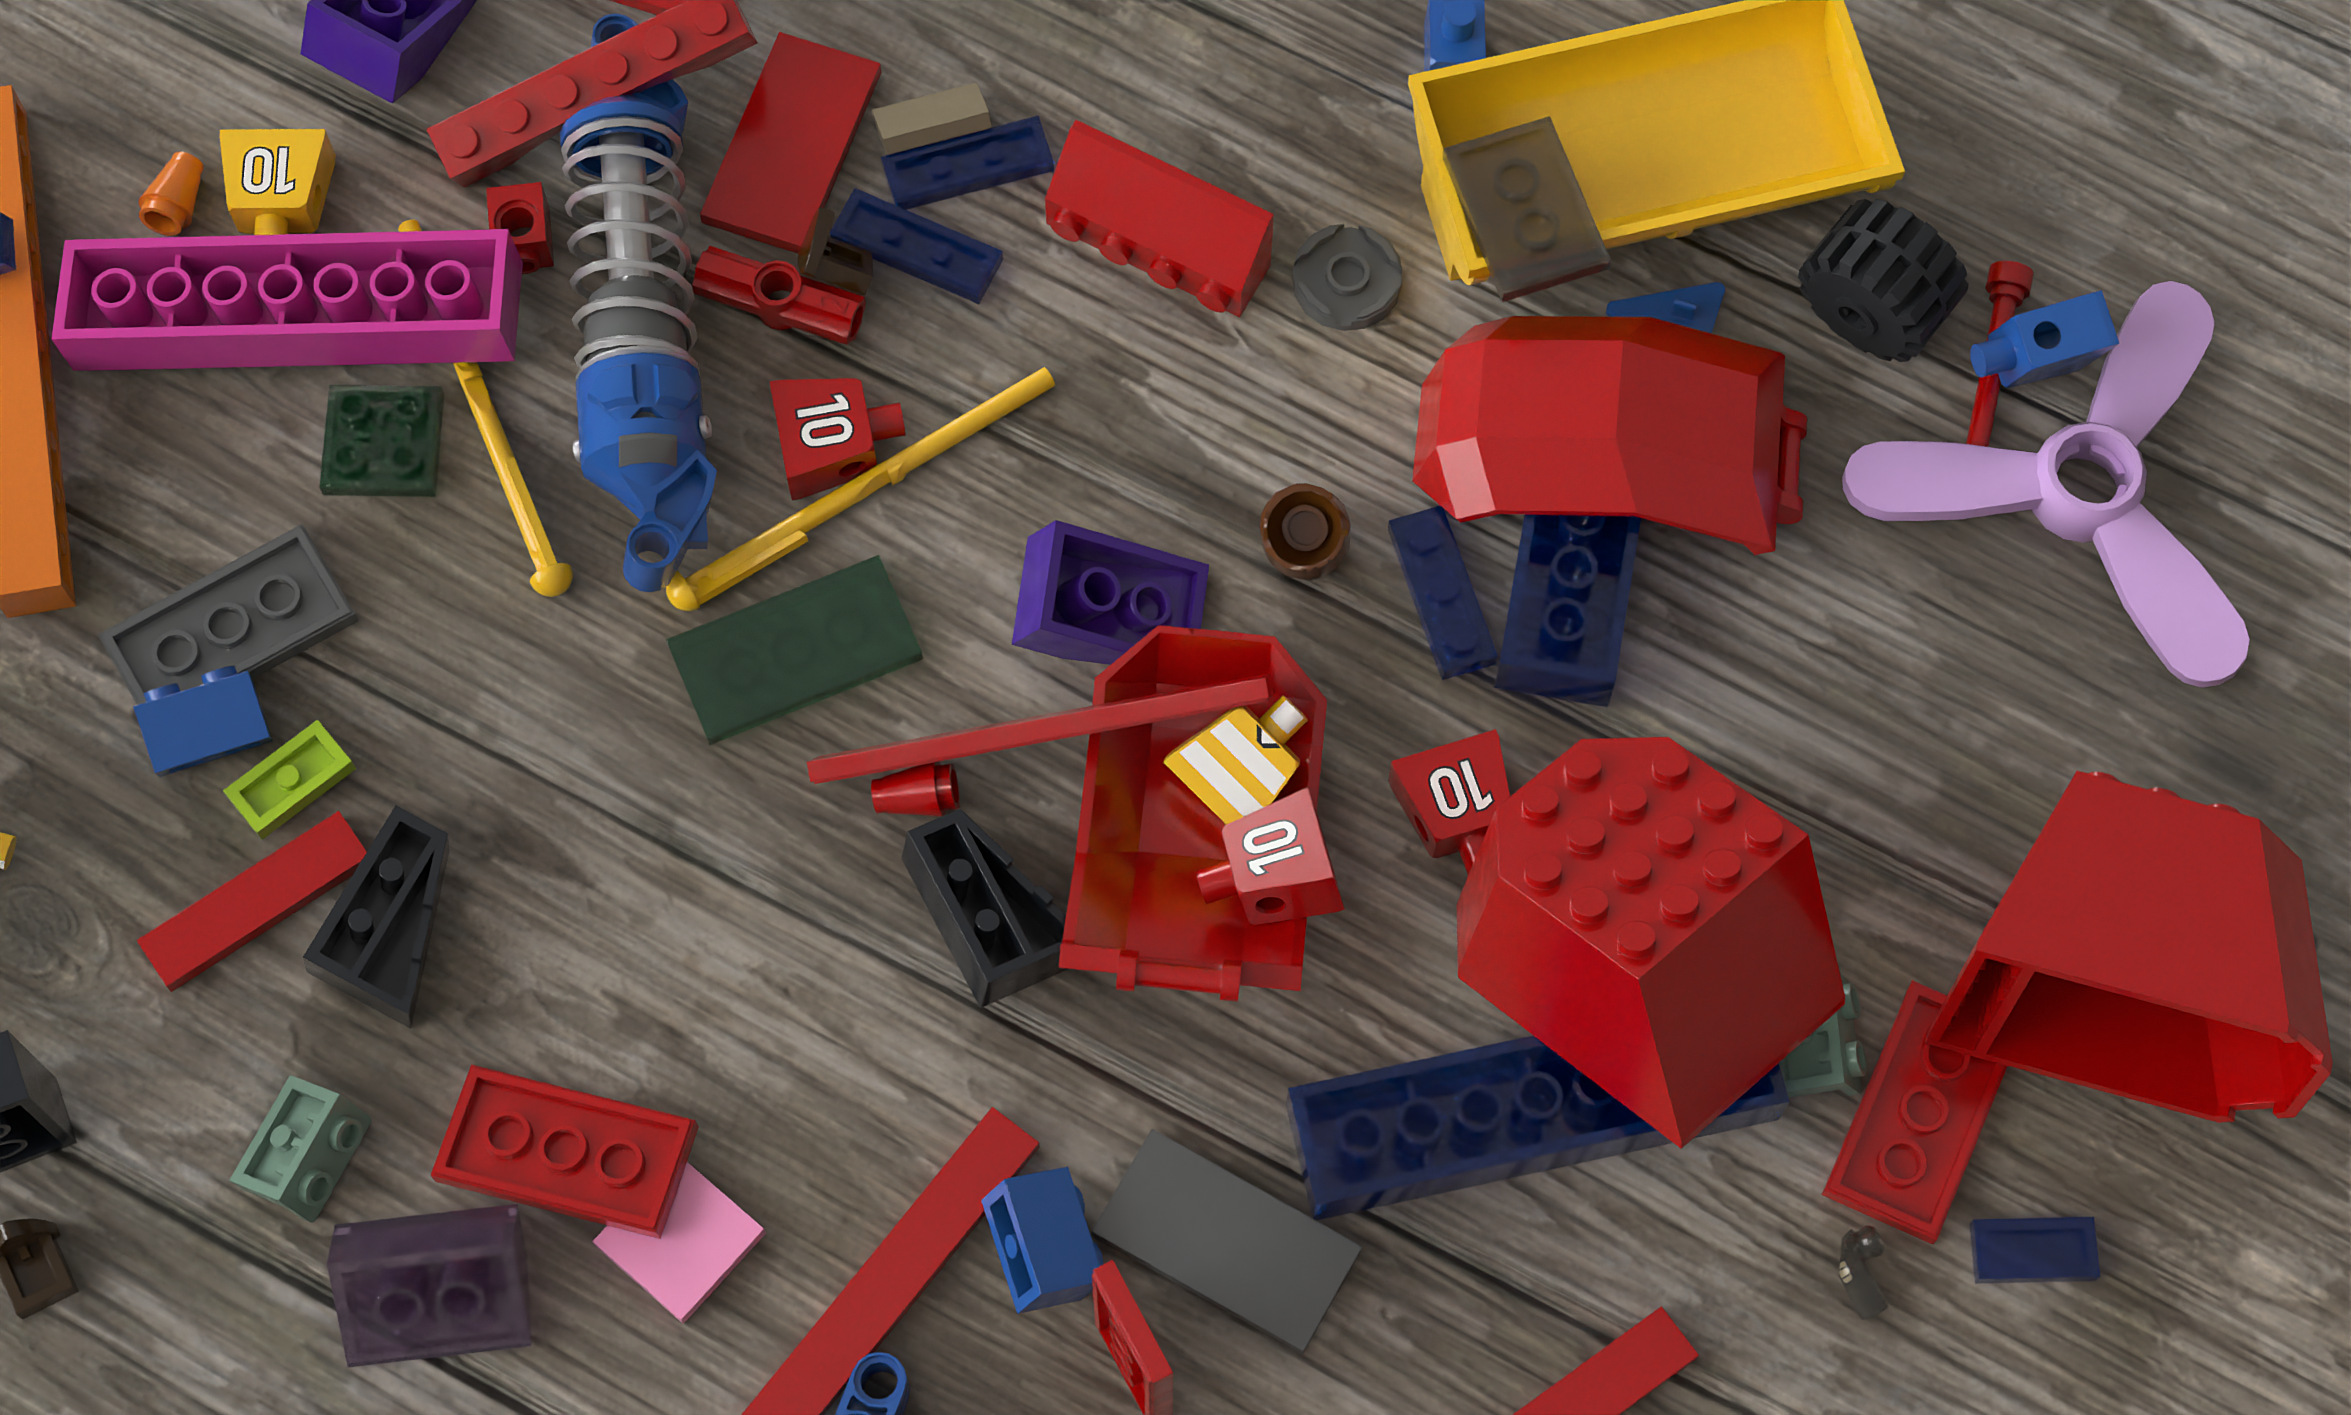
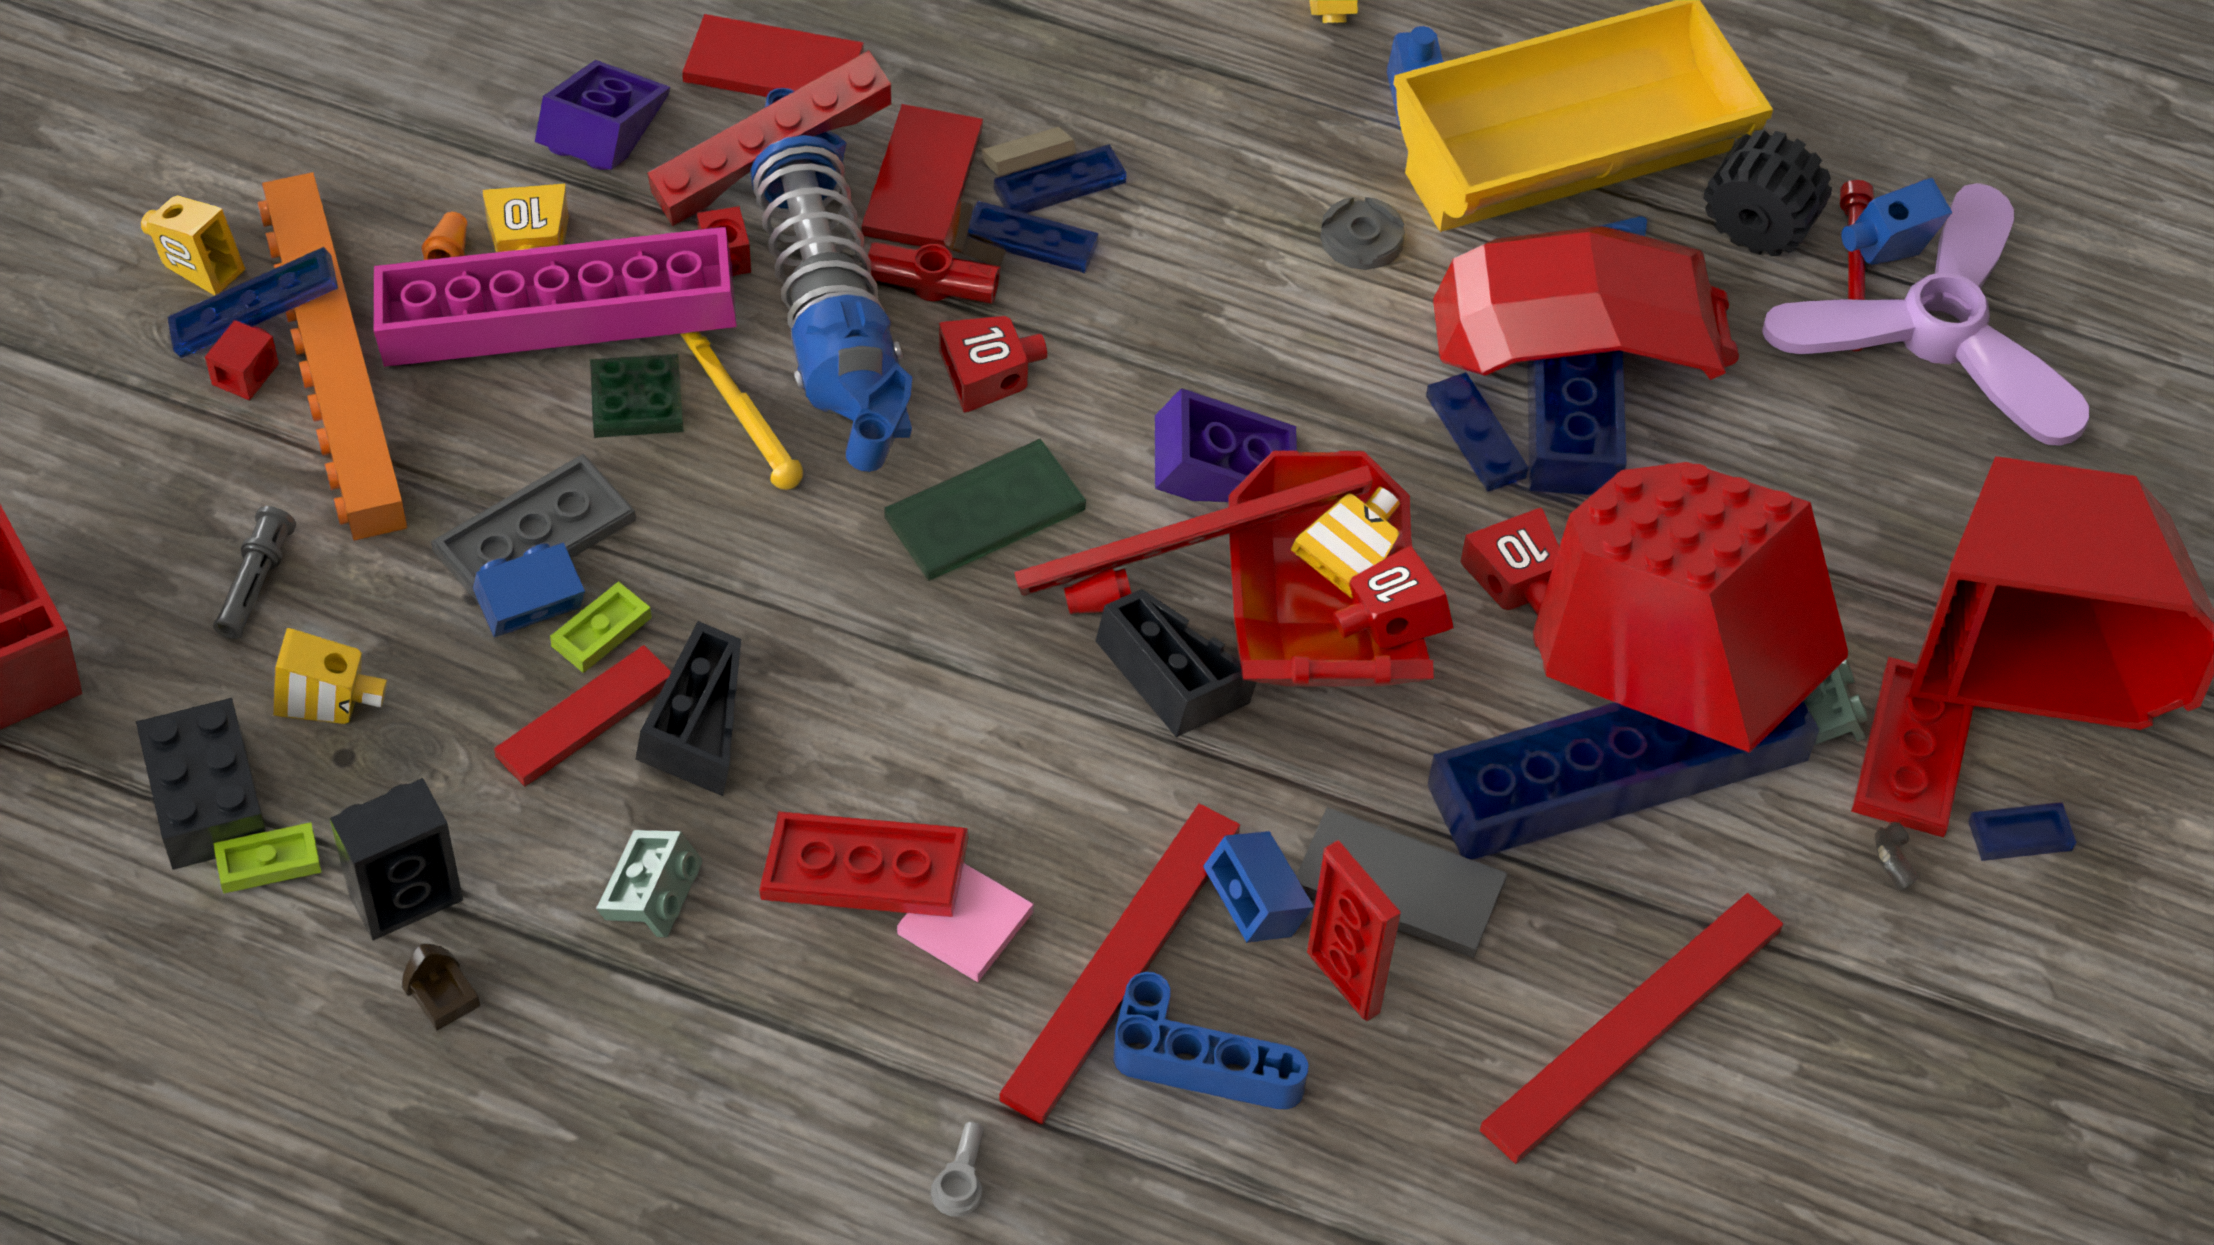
camera: 10 degrees left, 15 degrees down
clear purple slope [327,1204,532,1367] -> none
yellow bar [666,367,1055,611] -> none
red slope [1045,120,1274,318] -> none
reddish brown hair [1259,483,1351,581] -> none
clear smoke tile [1442,116,1611,302] -> none

